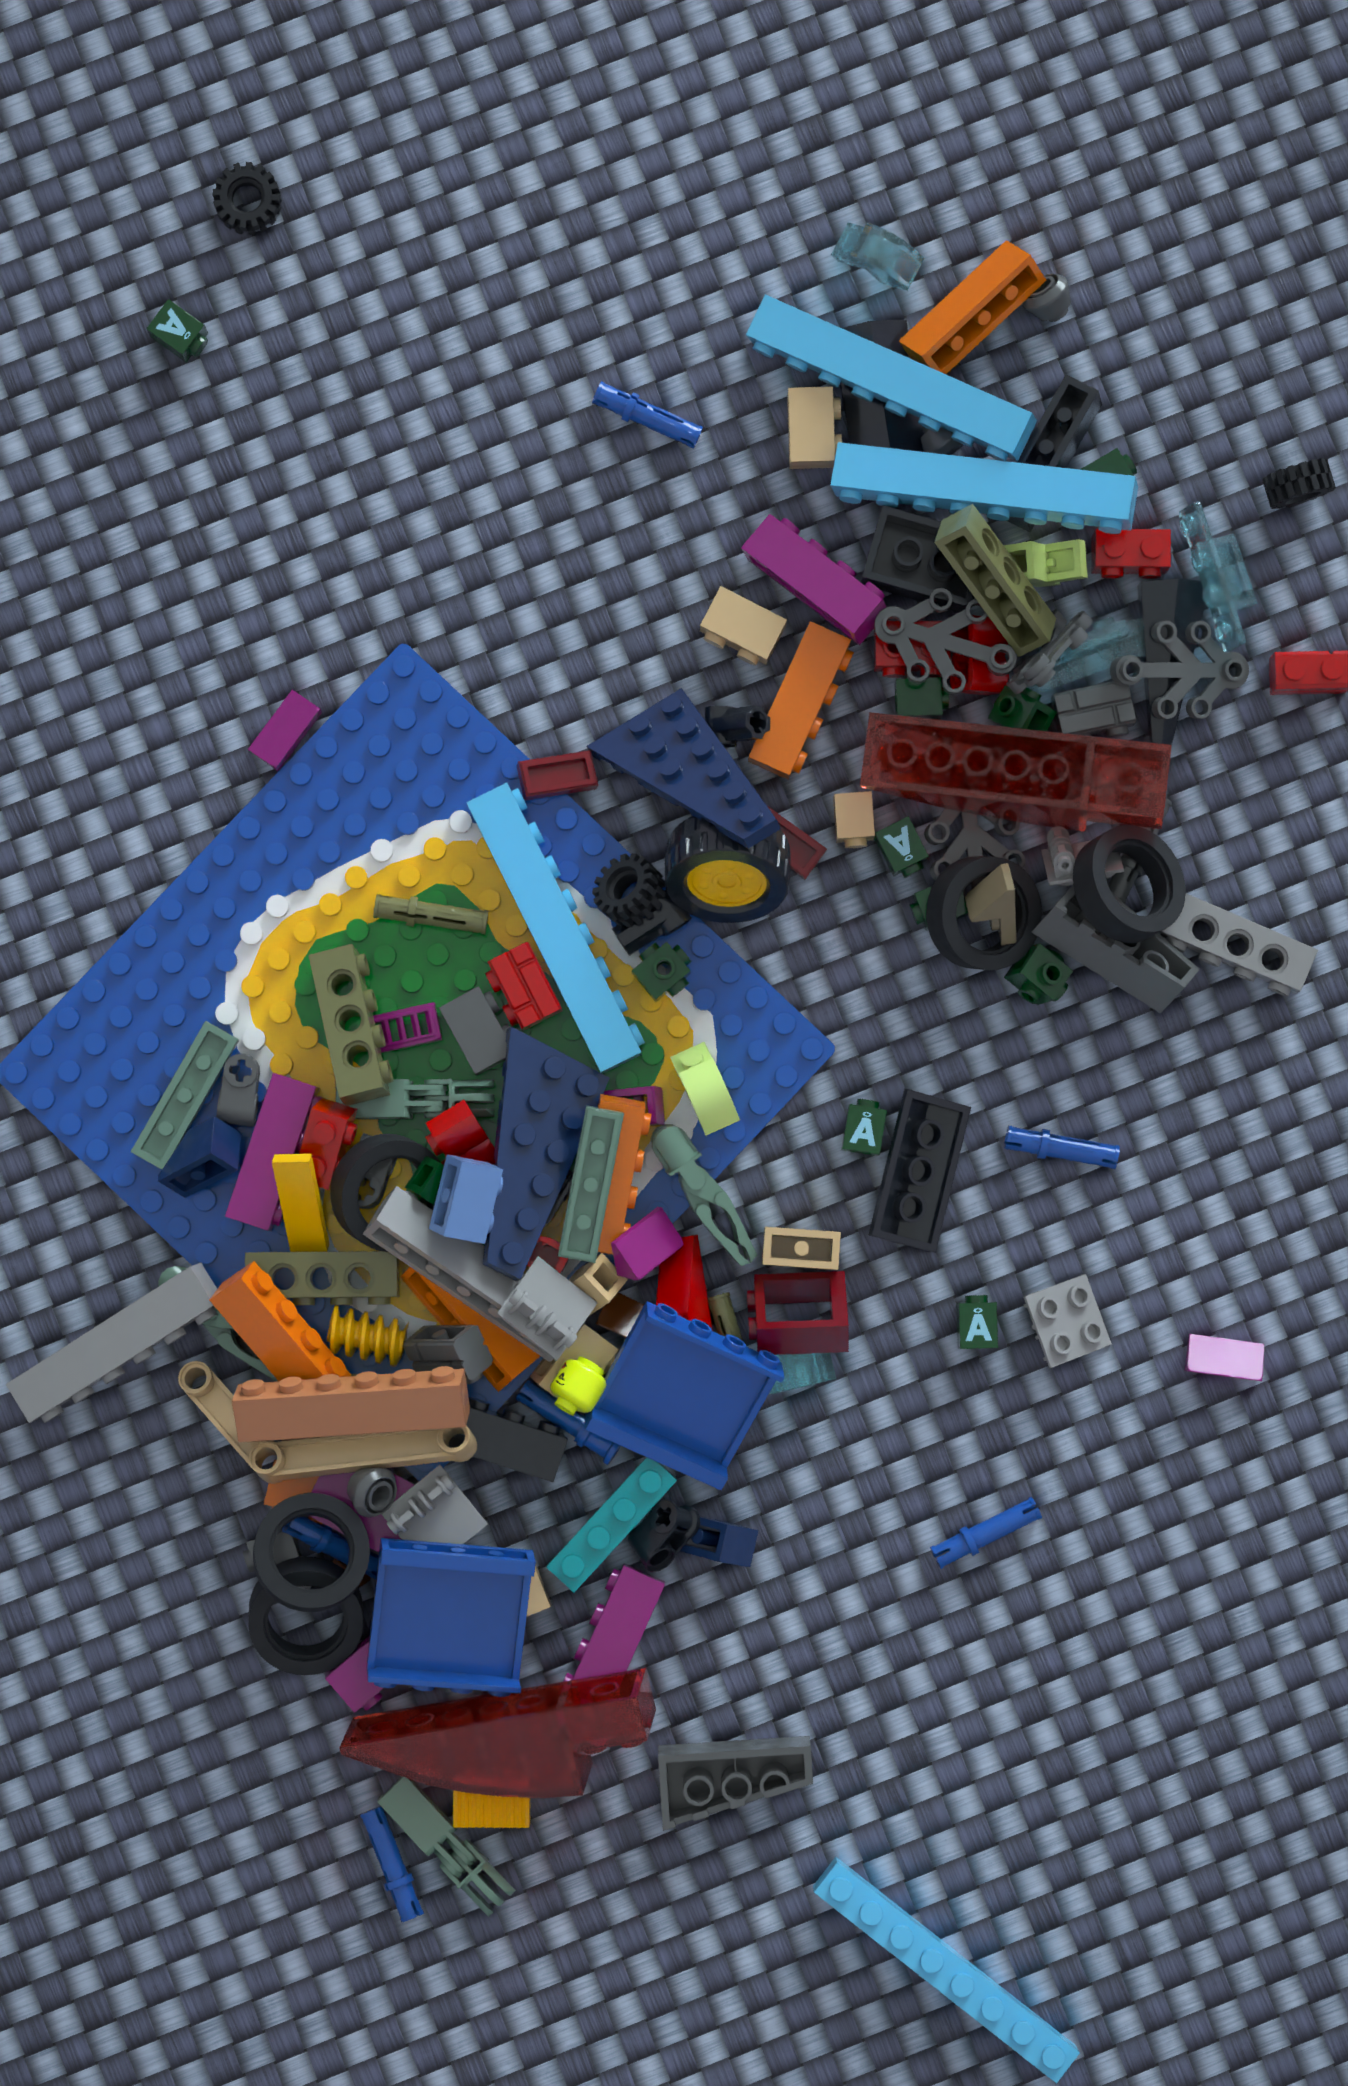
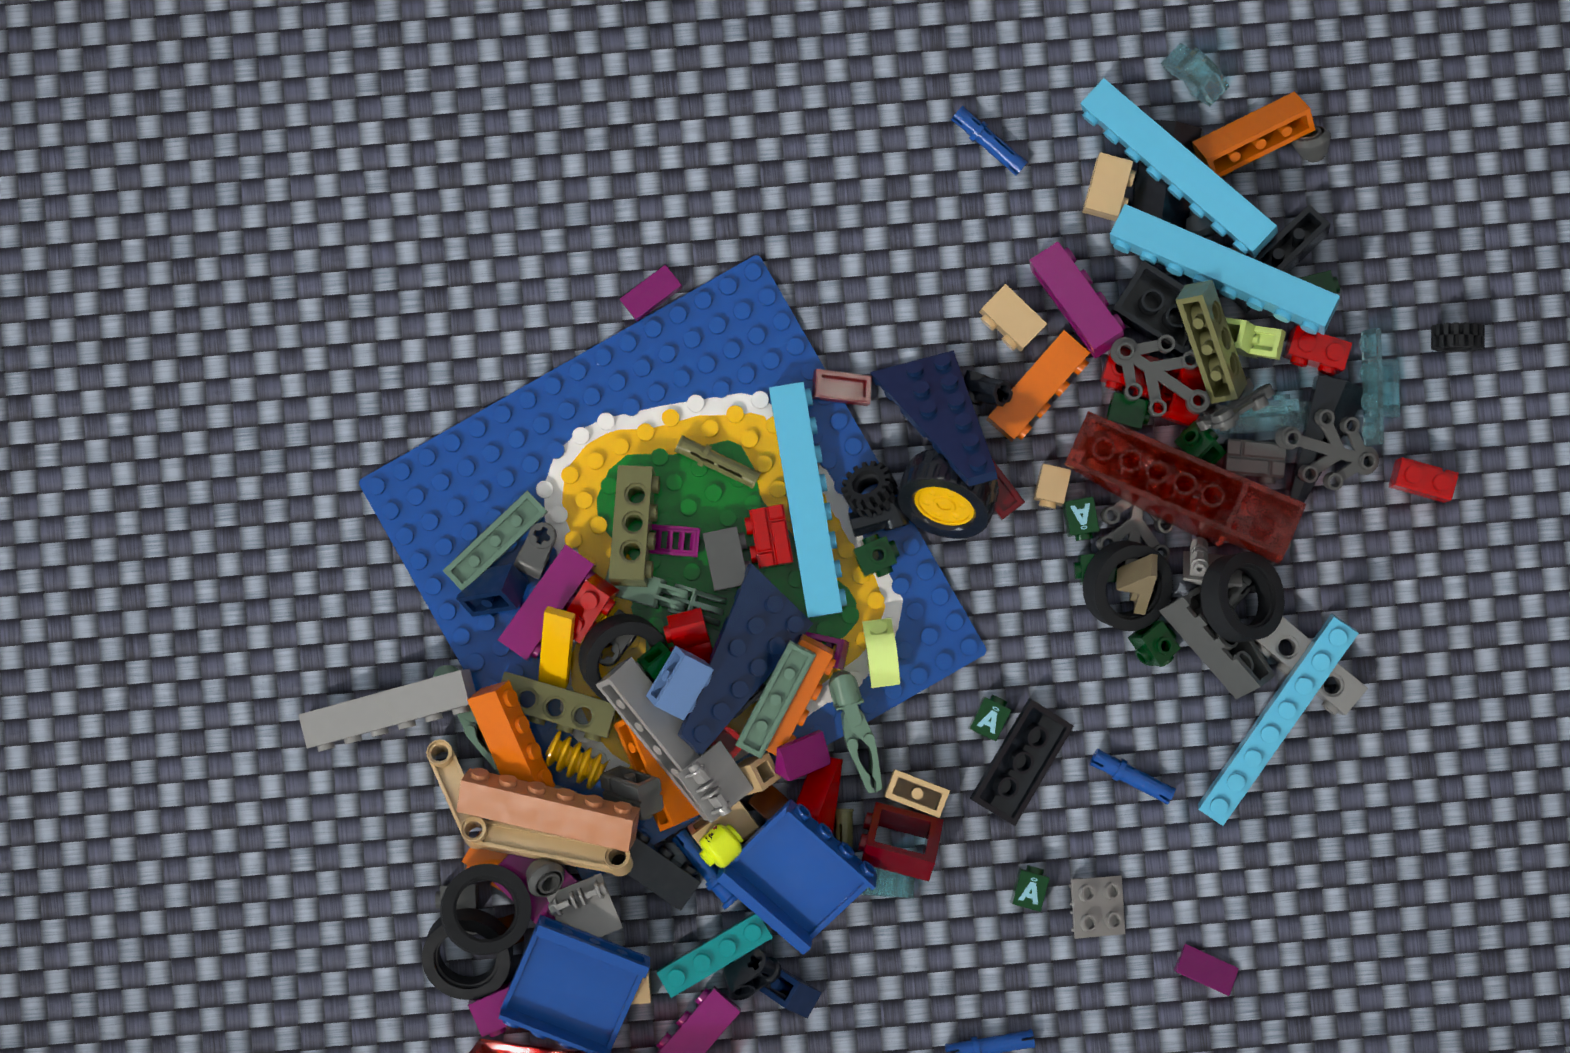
camera: 15 degrees right, 0 degrees up
blue pin [282,1516,379,1580] -> none
none -> medium azure brick [1198,613,1359,826]

